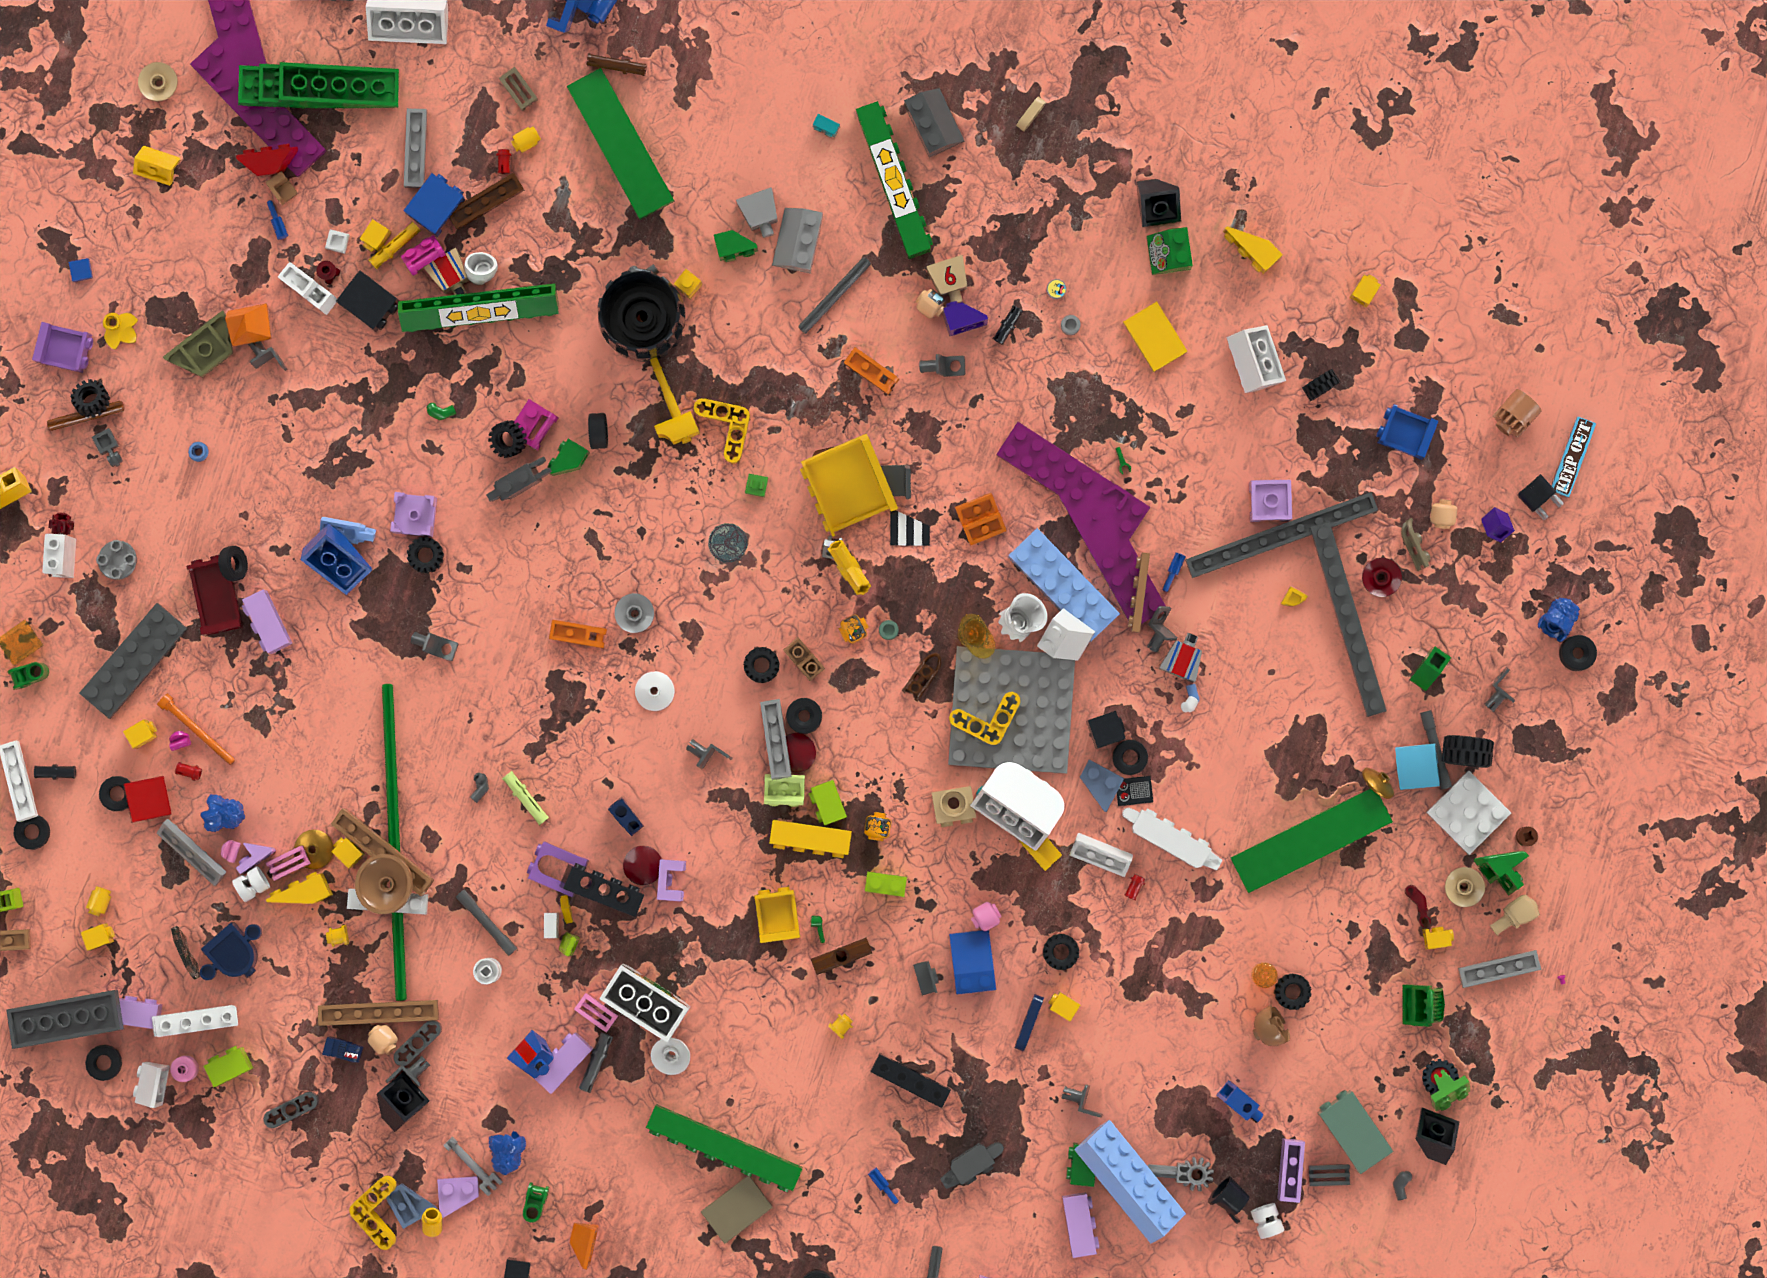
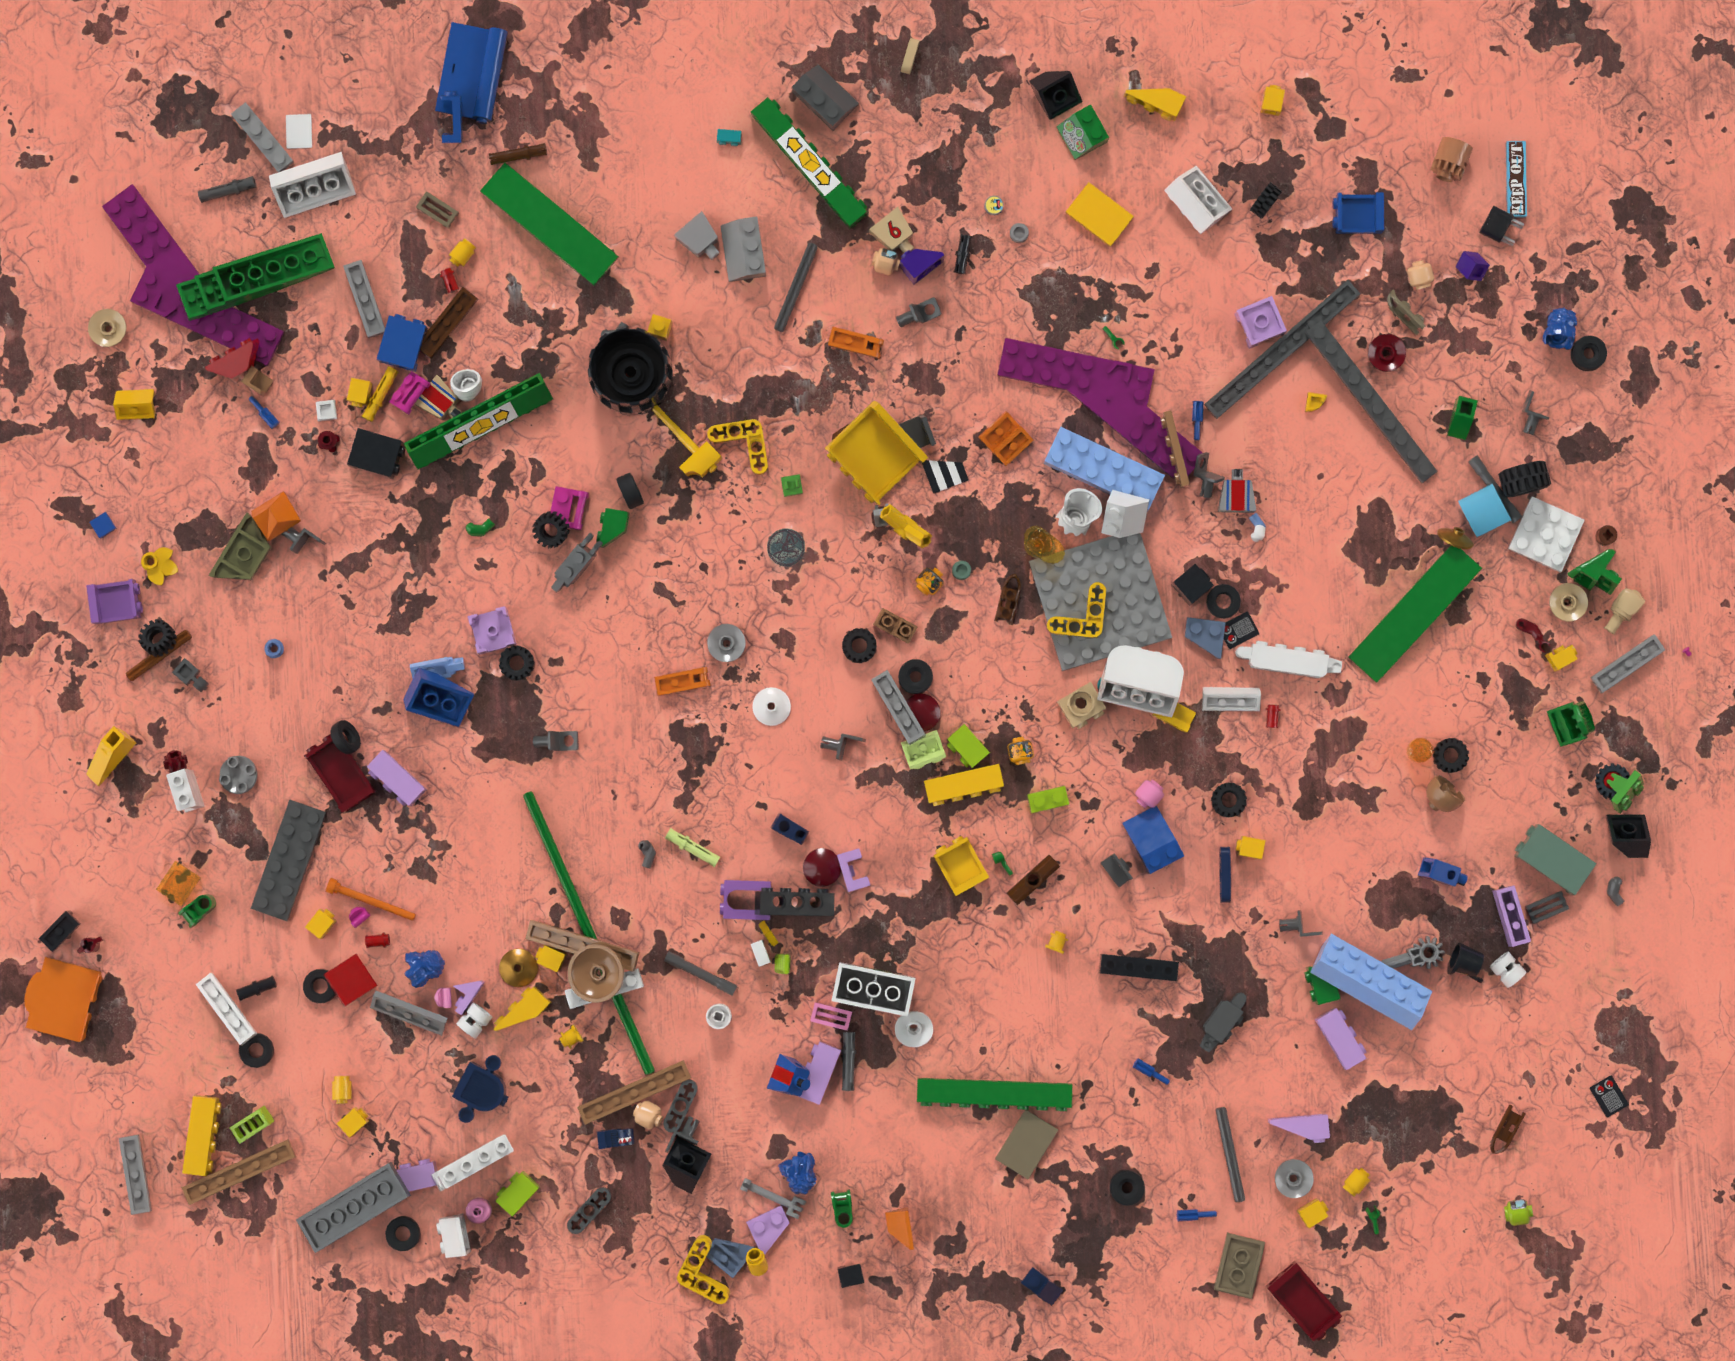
camera: 20 degrees left, 0 degrees up
clear smoke tile [171,926,200,980] -> none
bright pink tile [266,846,311,881] -> none
white slope [278,262,337,315] -> none
green slope [714,230,758,262] -> none

